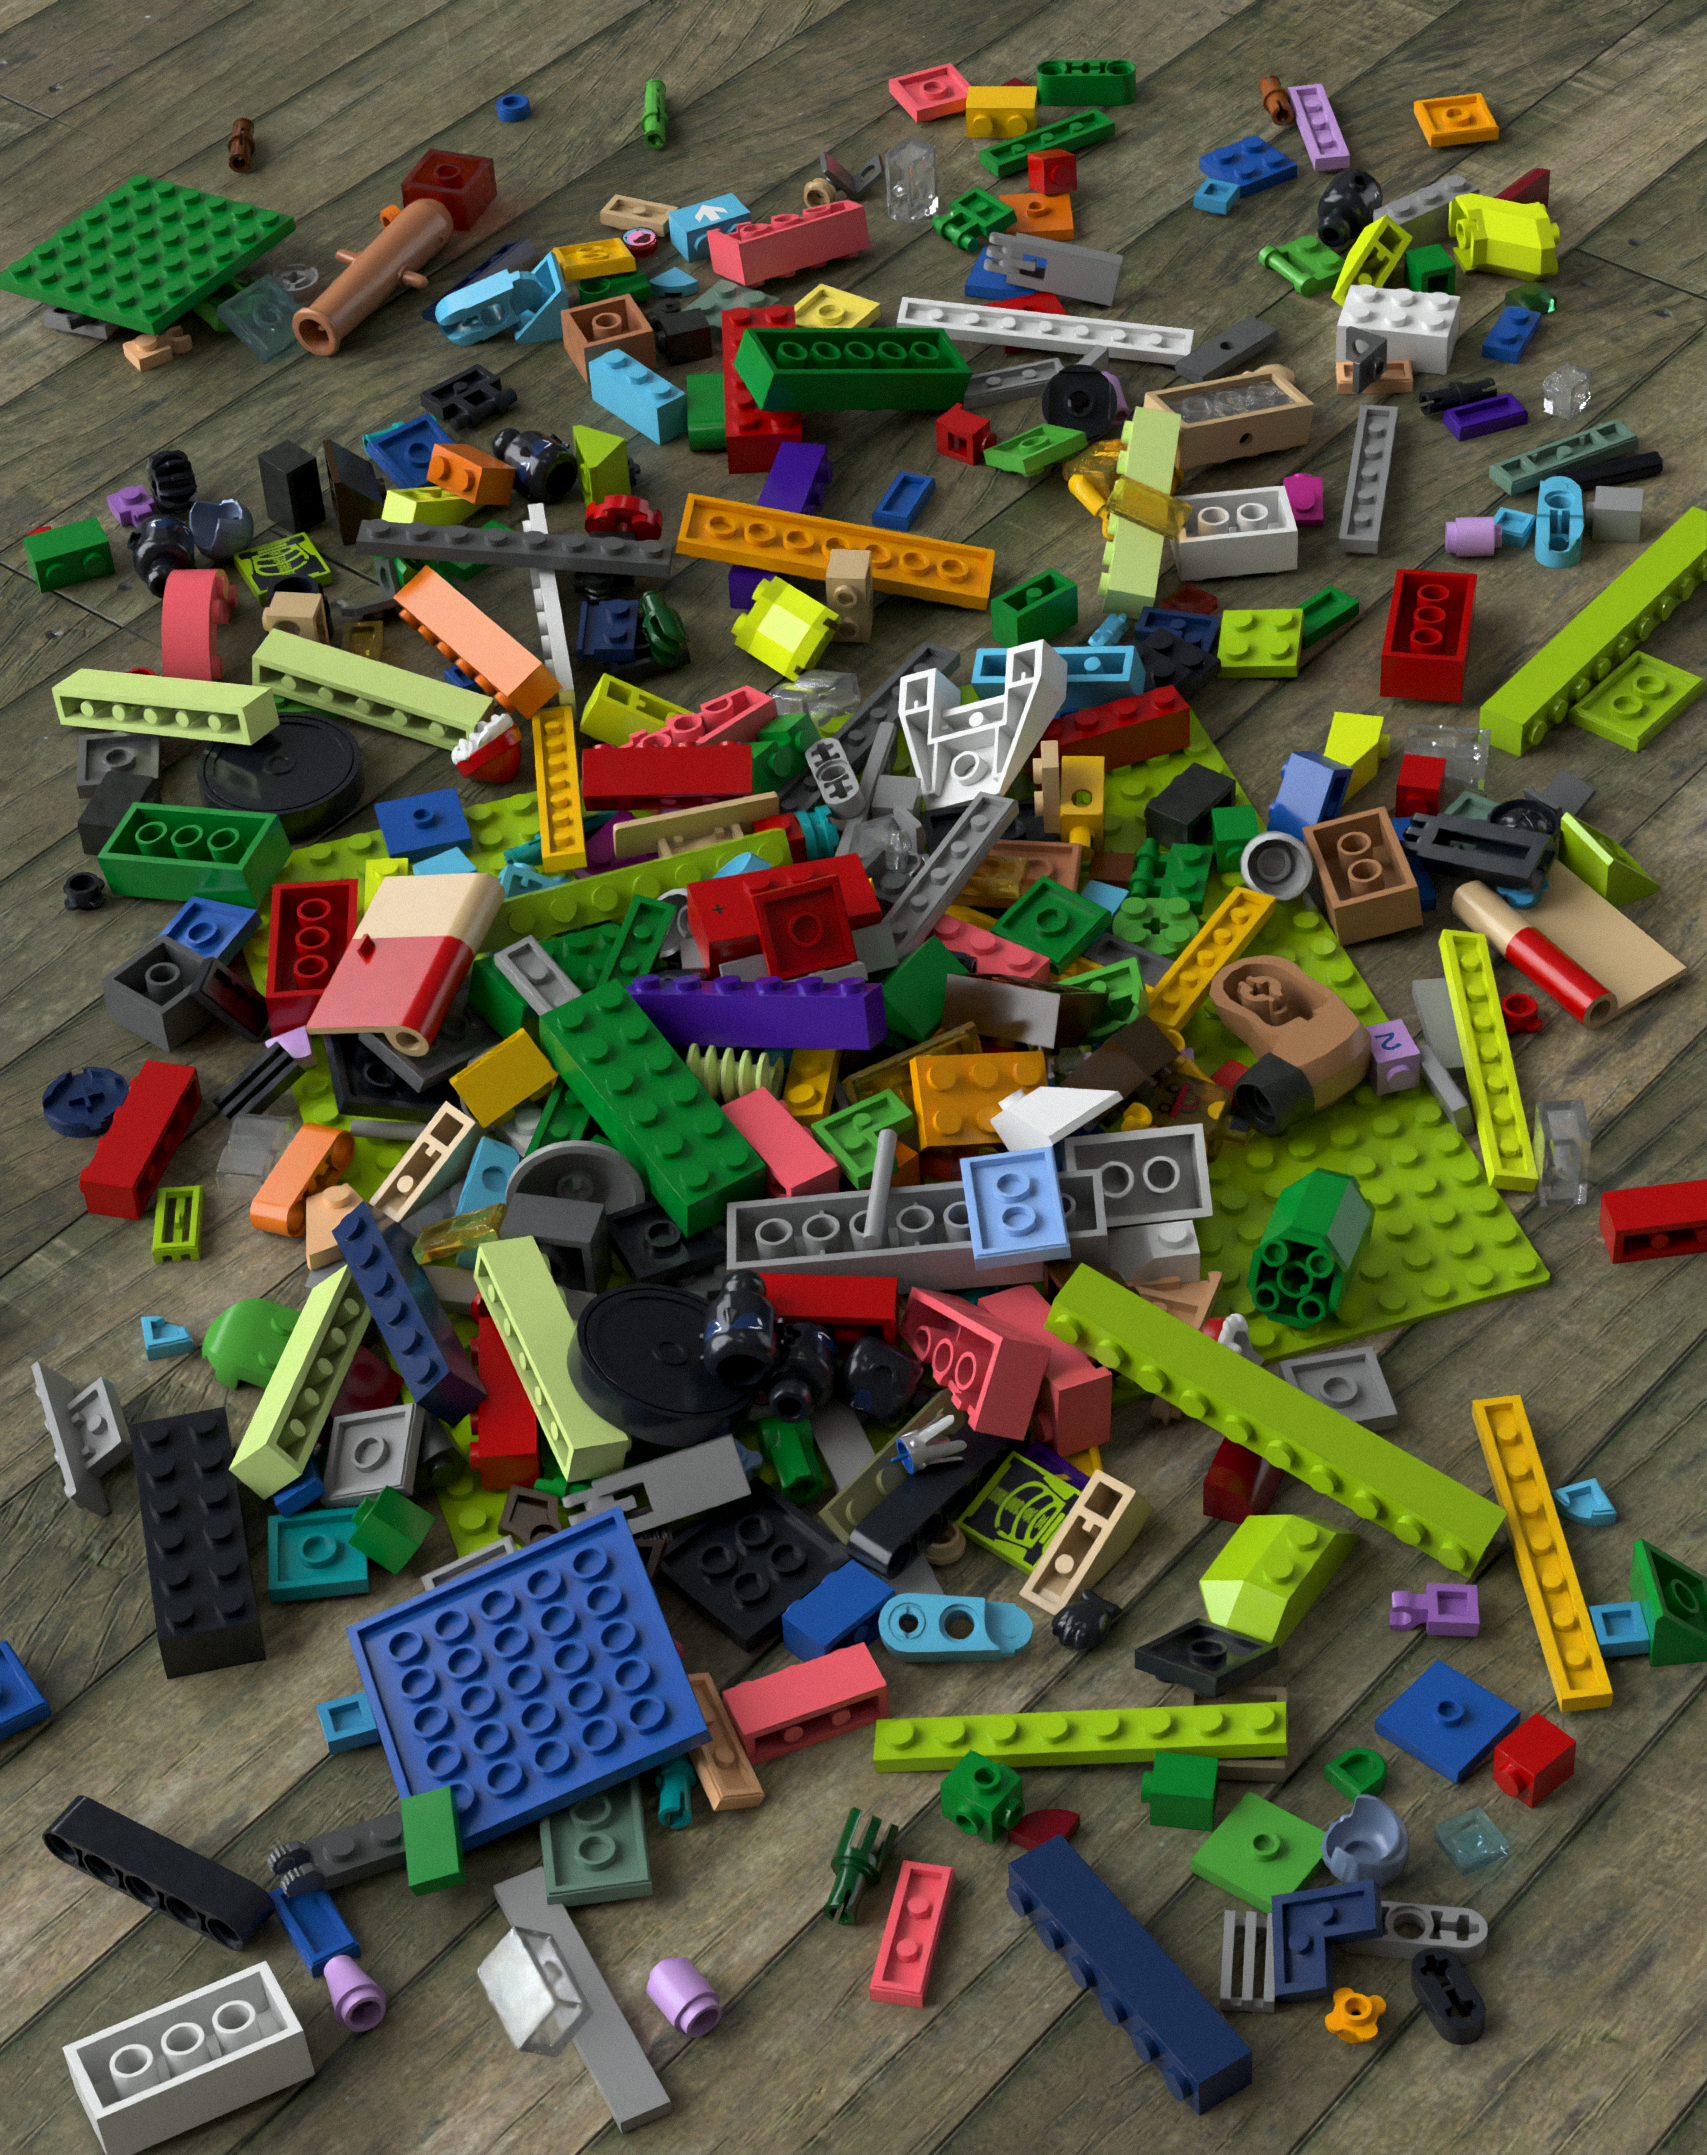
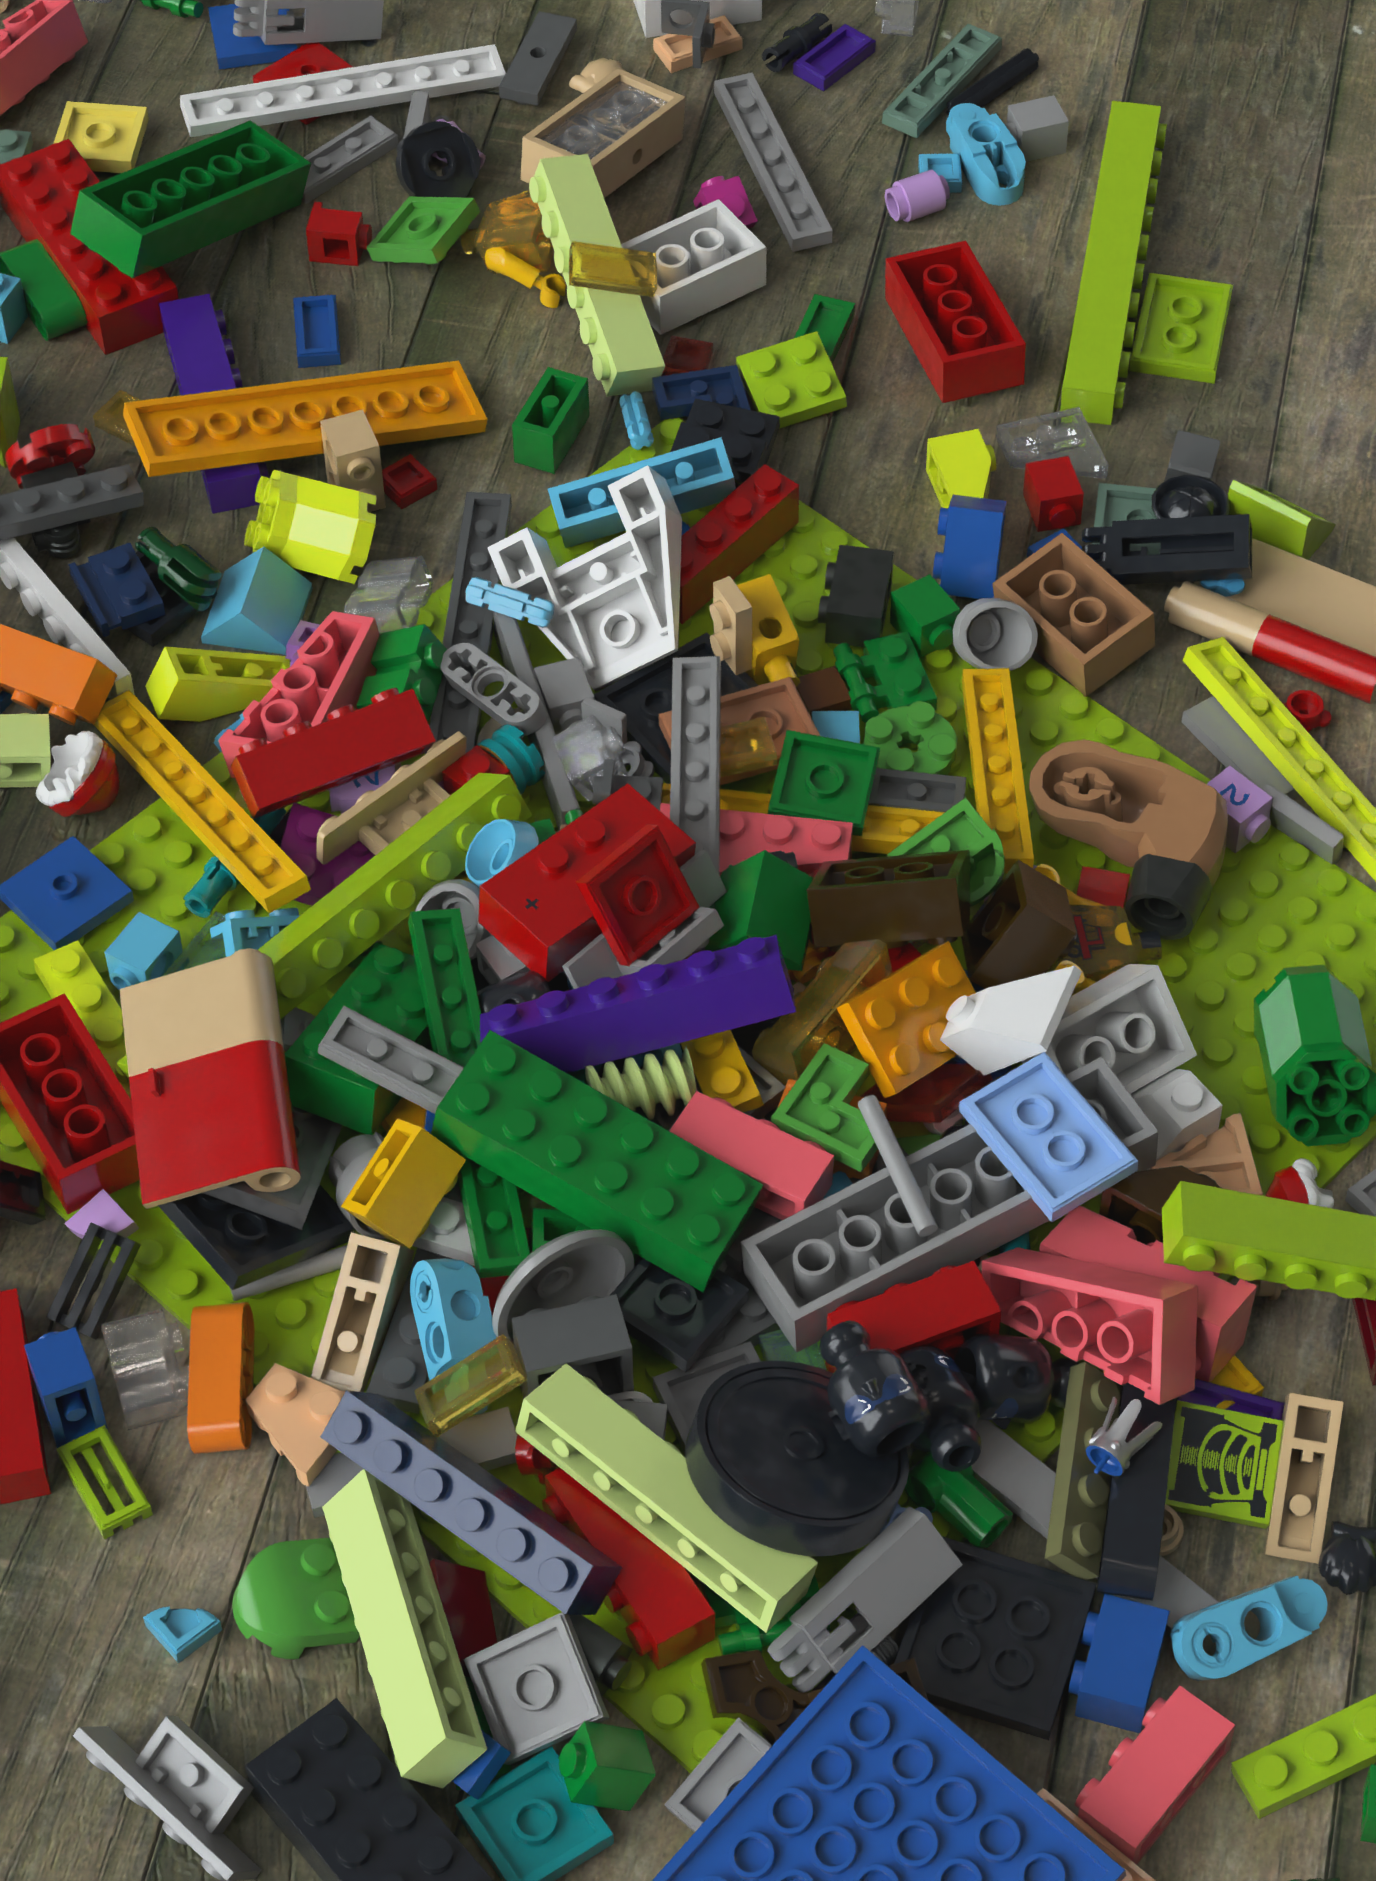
camera: 30 degrees left, 10 degrees up
none -> blue brick [24,1327,109,1448]
none -> medium azure slope [201,546,313,655]
none -> red tile [382,454,437,509]
none -> medium azure axle [465,577,554,628]

